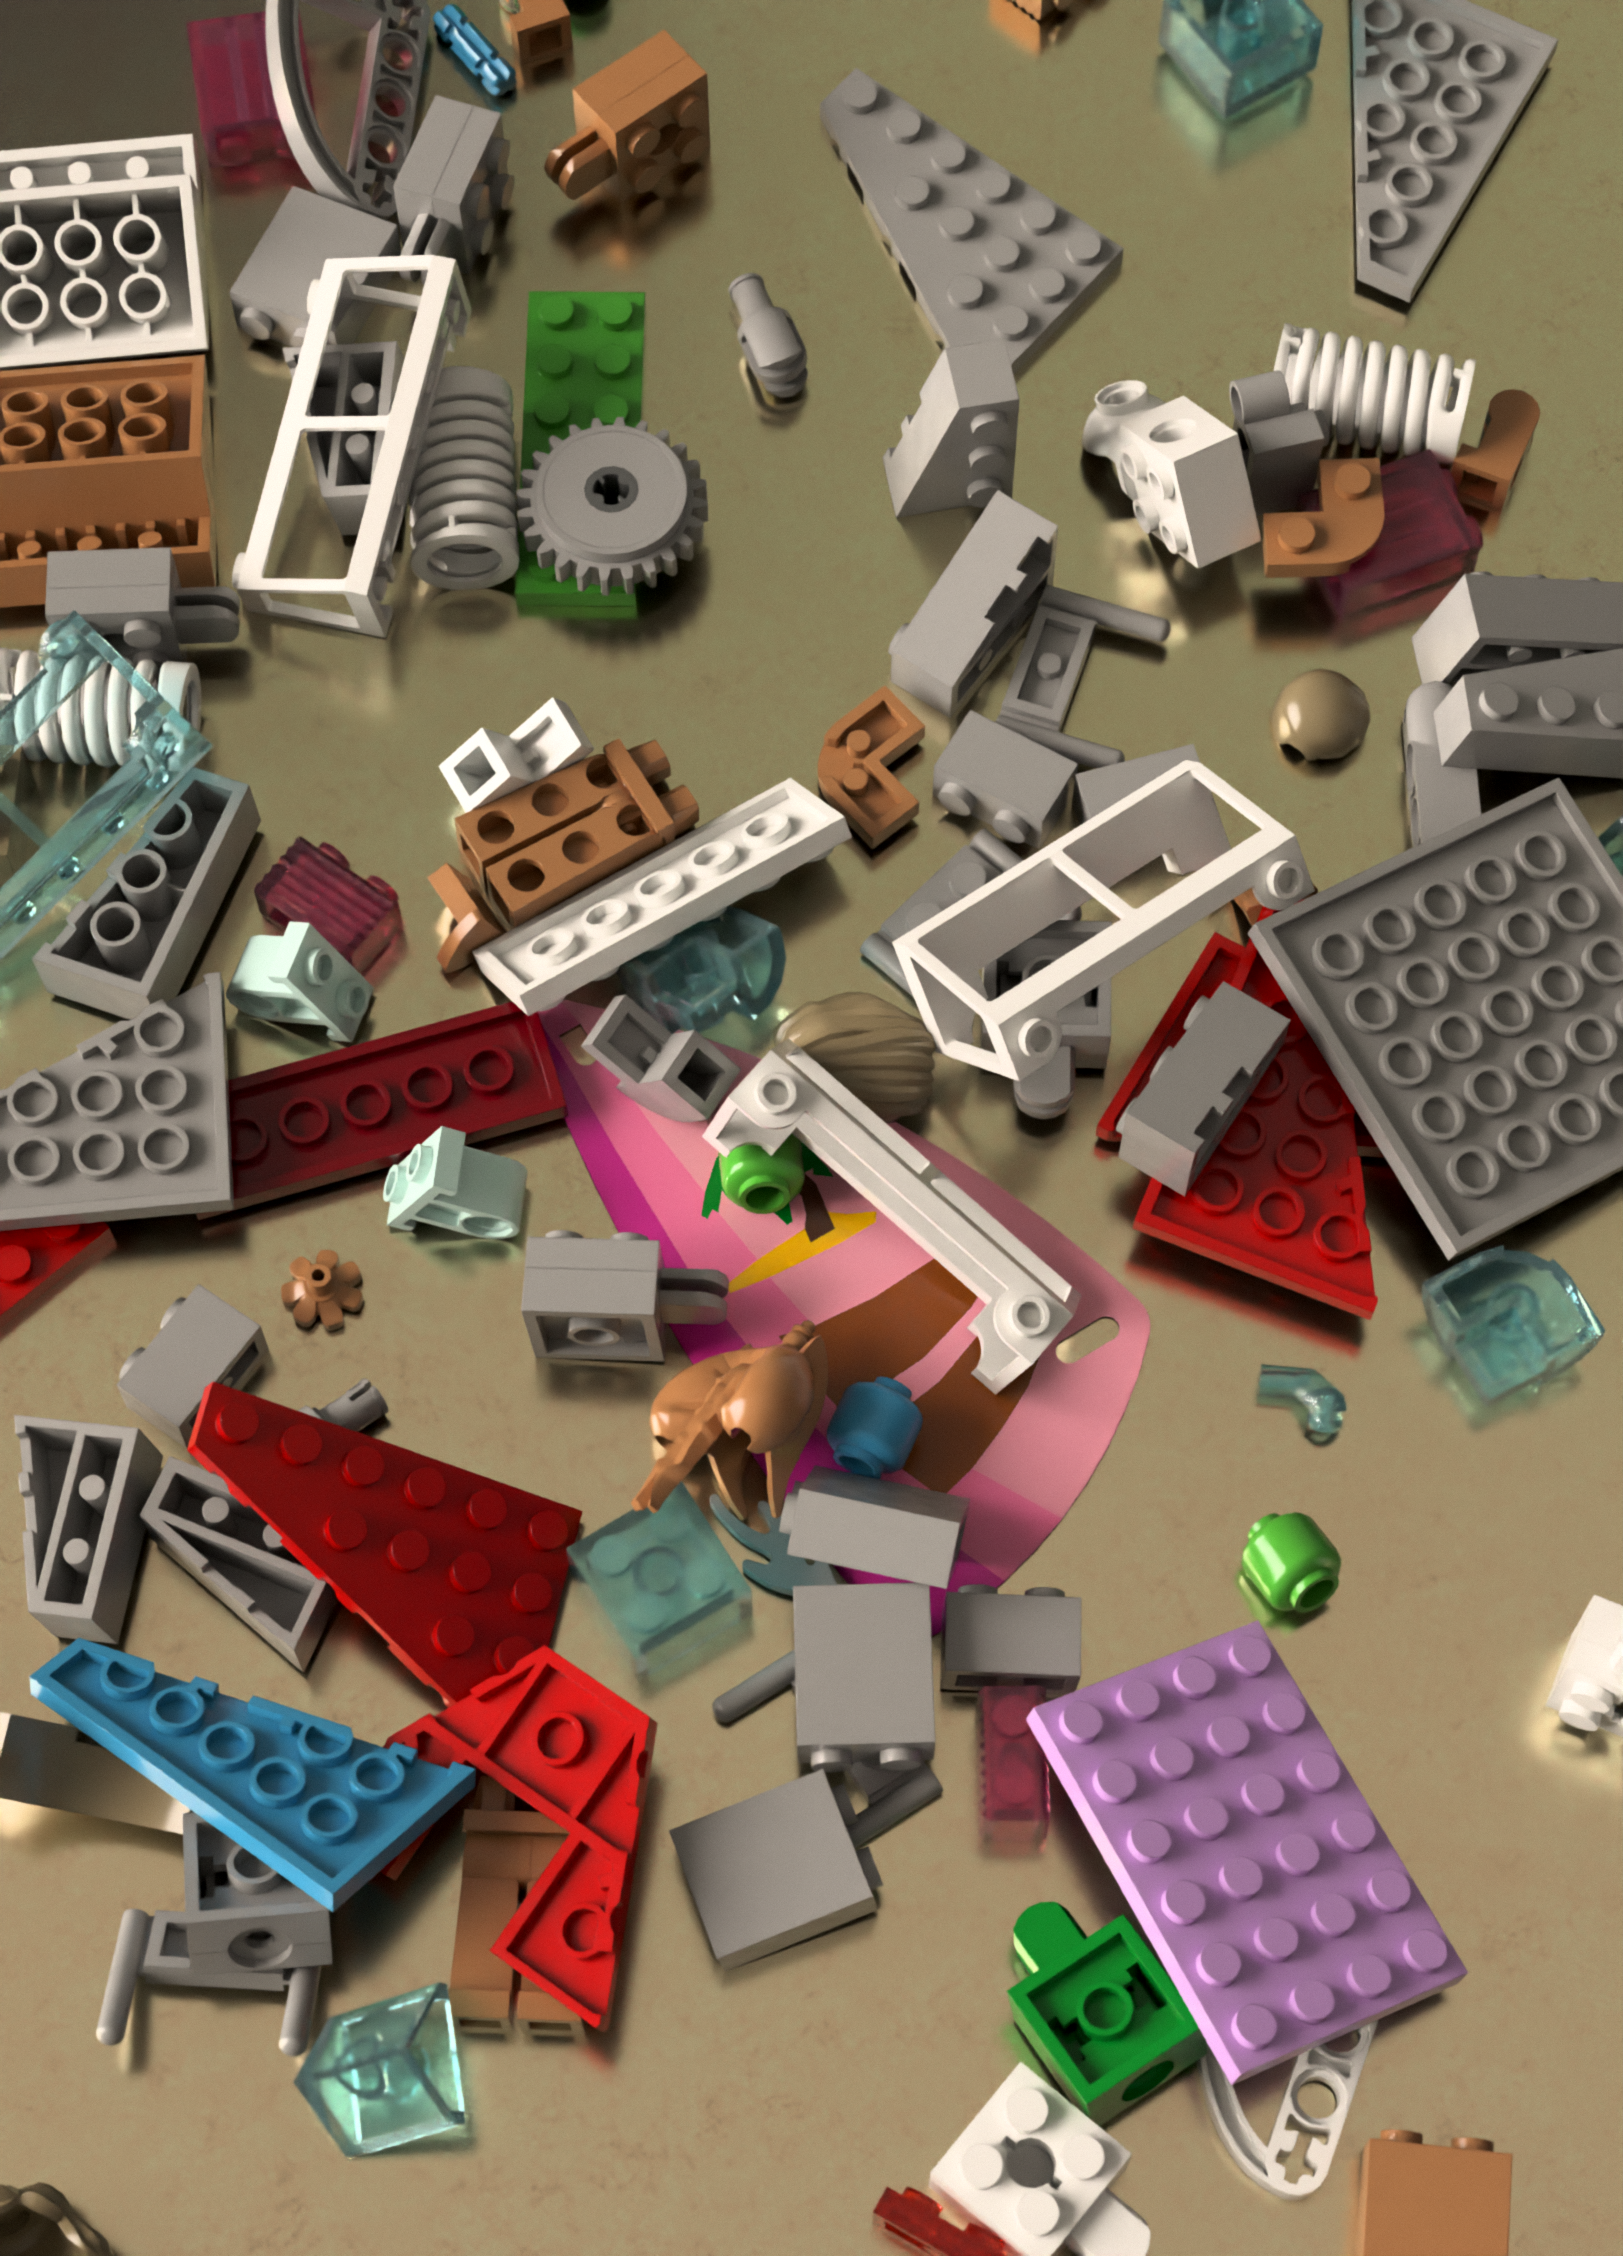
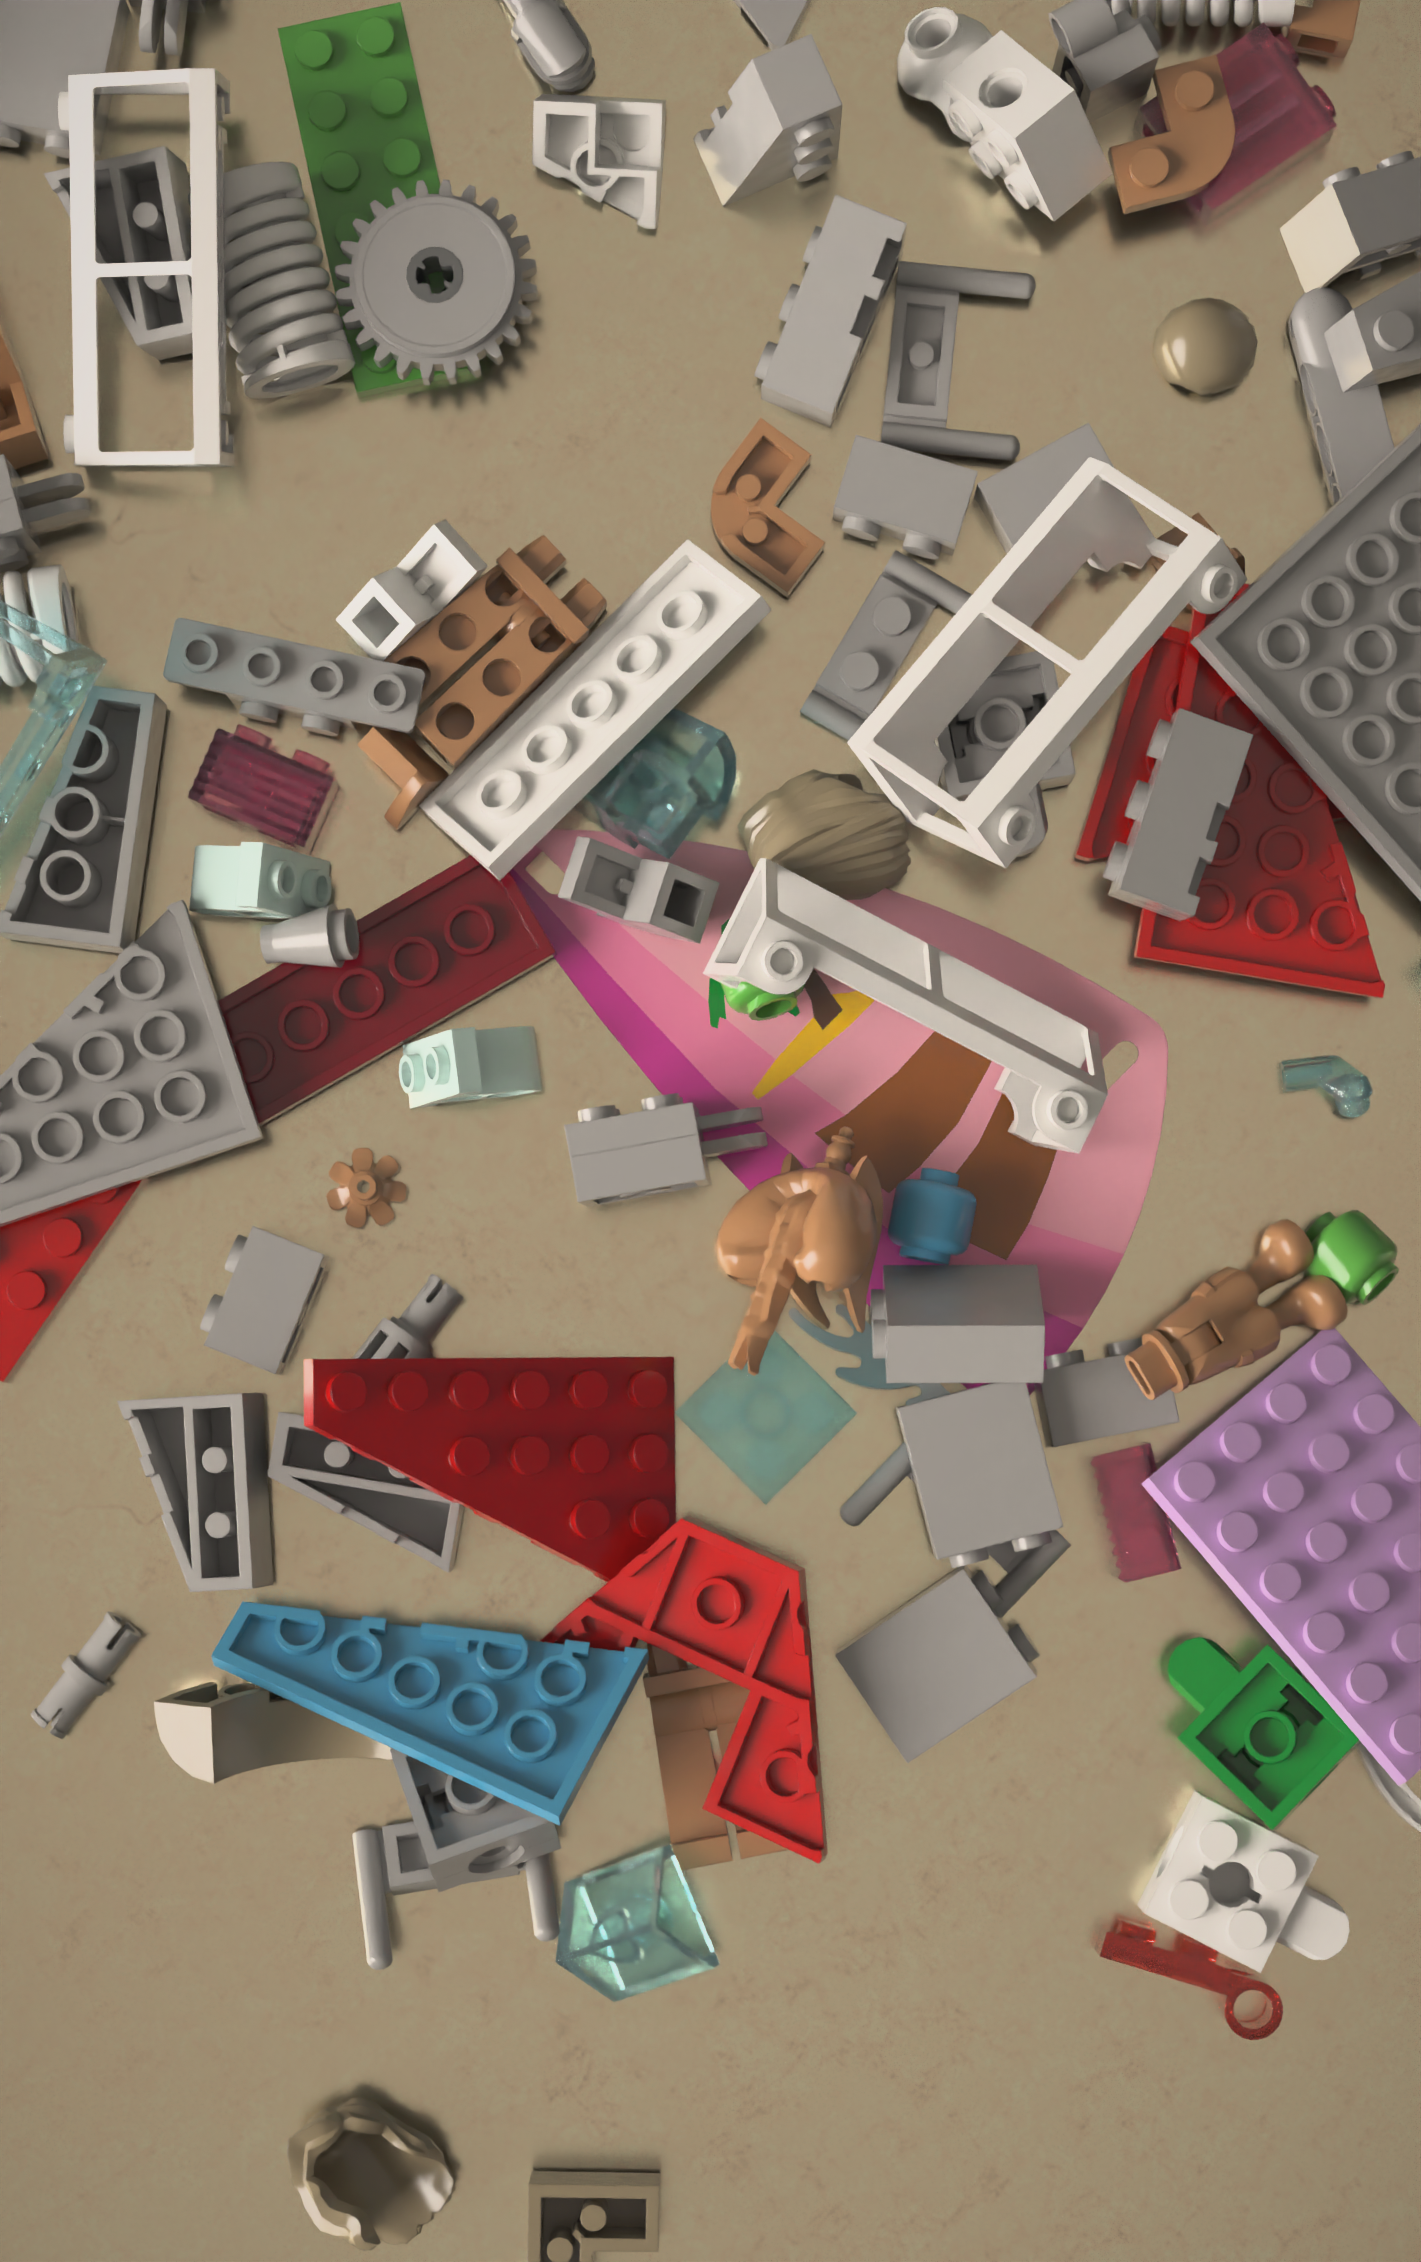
camera: 10 degrees left, 20 degrees up
none -> light grey bracket [163,618,426,736]
none -> light grey cone [260,904,359,968]
none -> white slope [532,94,666,229]
none -> medium nougat piece [1125,1219,1348,1400]

